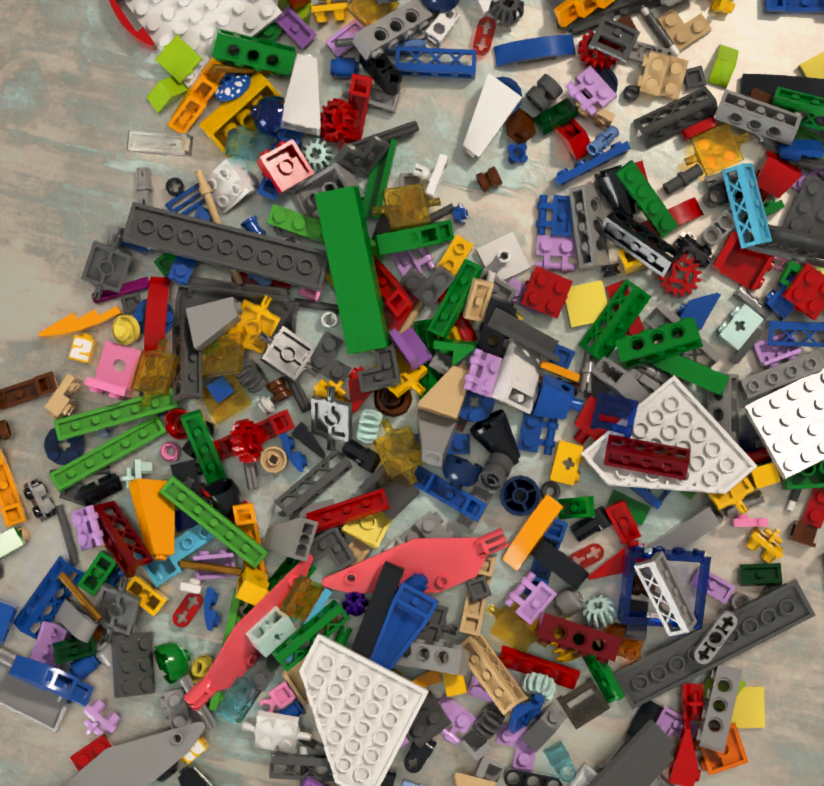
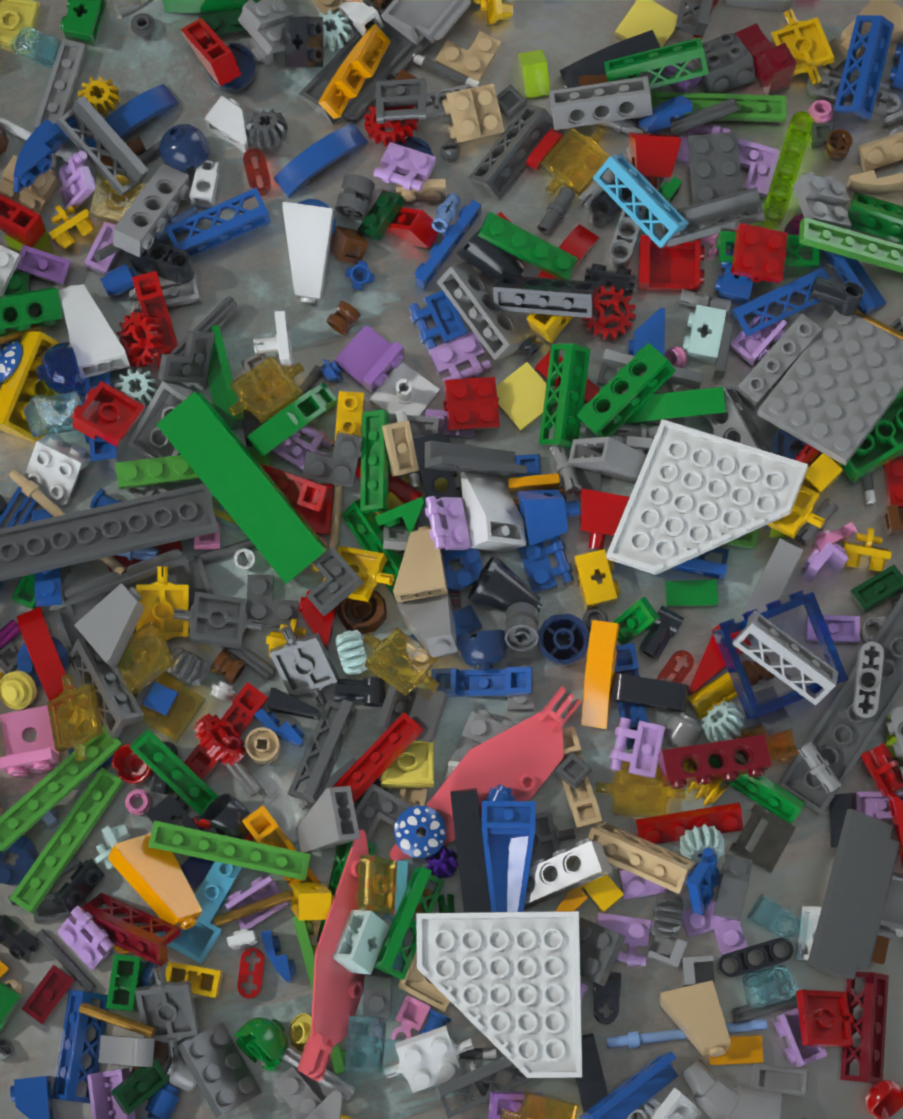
camera: 25 degrees left, 10 degrees down
medium lavender panel [389,328,433,370] -> none
clear blue plate [590,392,639,438] -> none
dark red fence [603,434,691,480] -> none
red plate [605,499,642,544] -> none
none -> dark red plate [21,965,76,1025]
none -> medium lavender bracket [335,326,404,393]
none -> blue dish [394,805,447,858]
none -> bright pink plate [664,347,687,368]
none -> yellow plate [687,670,743,720]
none -> light grey pin [798,741,842,794]
none -> lavender bracket [802,541,849,583]

